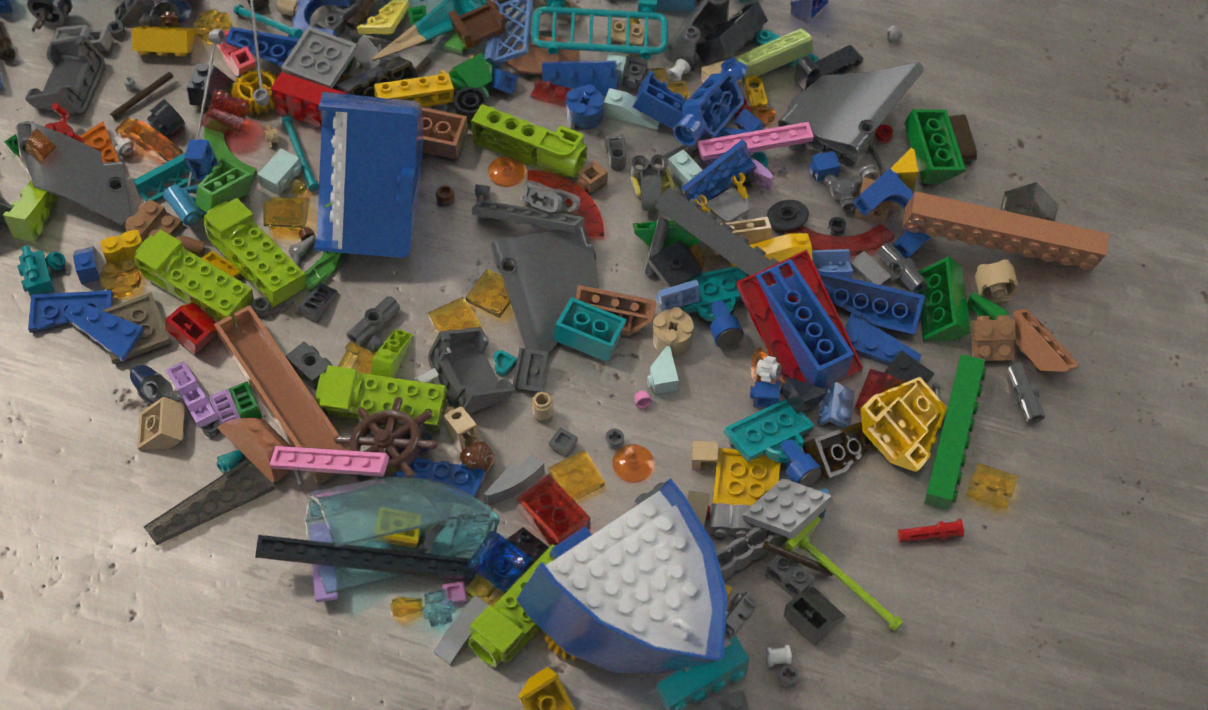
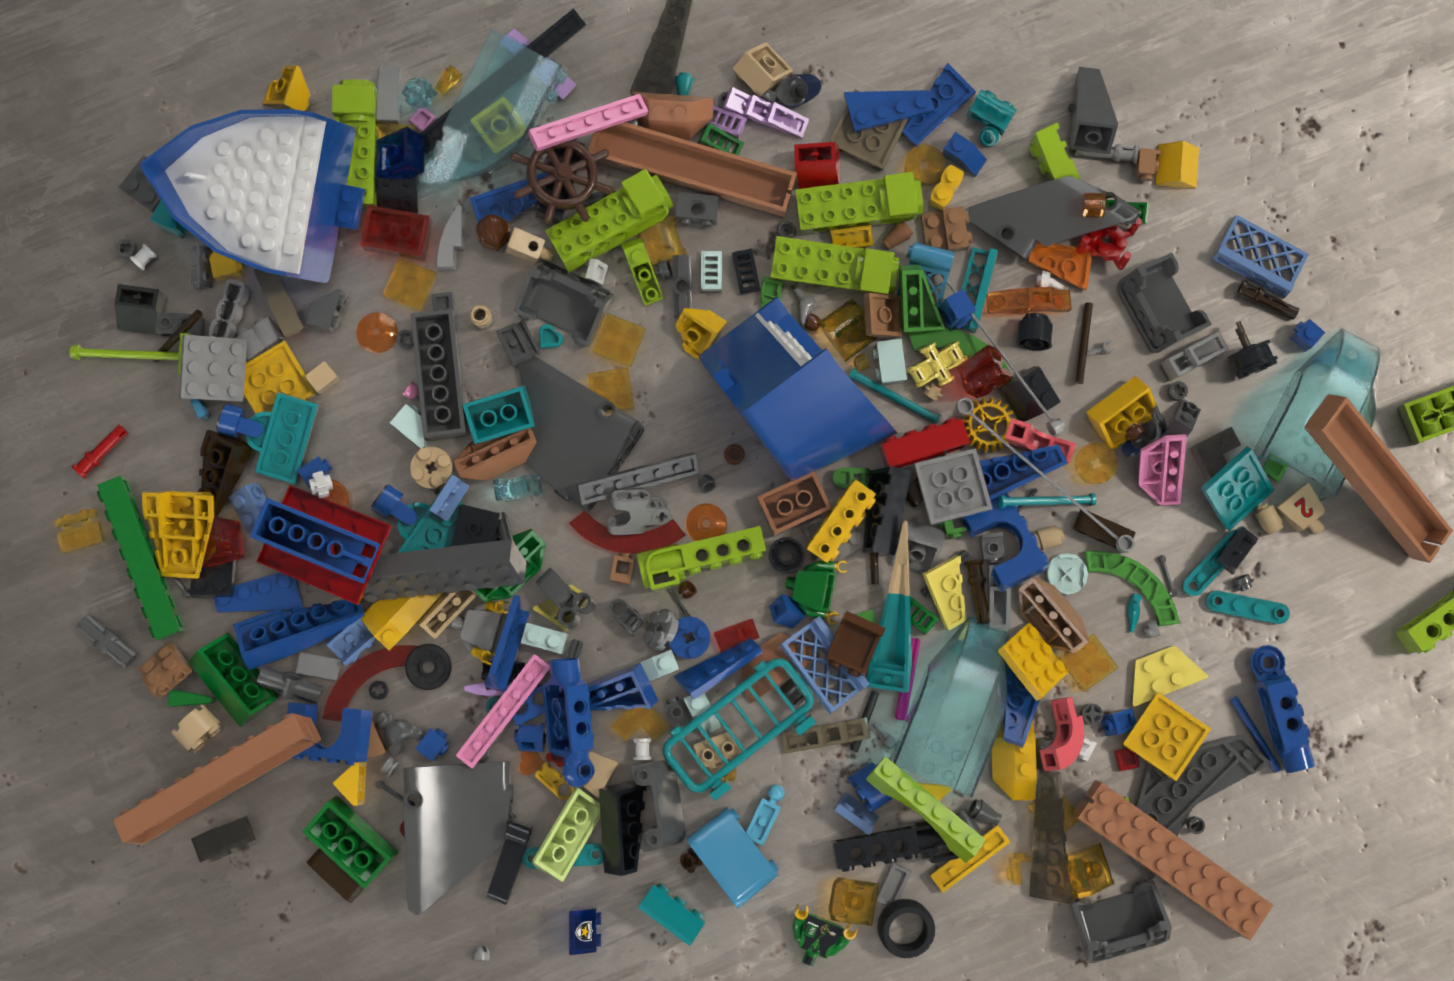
camera: 140 degrees right, 25 degrees up
black slope [780,377,826,414] -> none
nougat wedge [1013,309,1079,372] -> none
none -> dark grey brick [411,309,468,440]
none -> clear light blue brick [493,474,543,502]
none -> light grey plate [643,609,679,651]
none -> yellow slope [675,308,727,362]
none -> light aqua slope [701,251,722,292]
none -> medium nougat plate [863,293,902,339]
none -> light yellow axle [906,340,968,388]

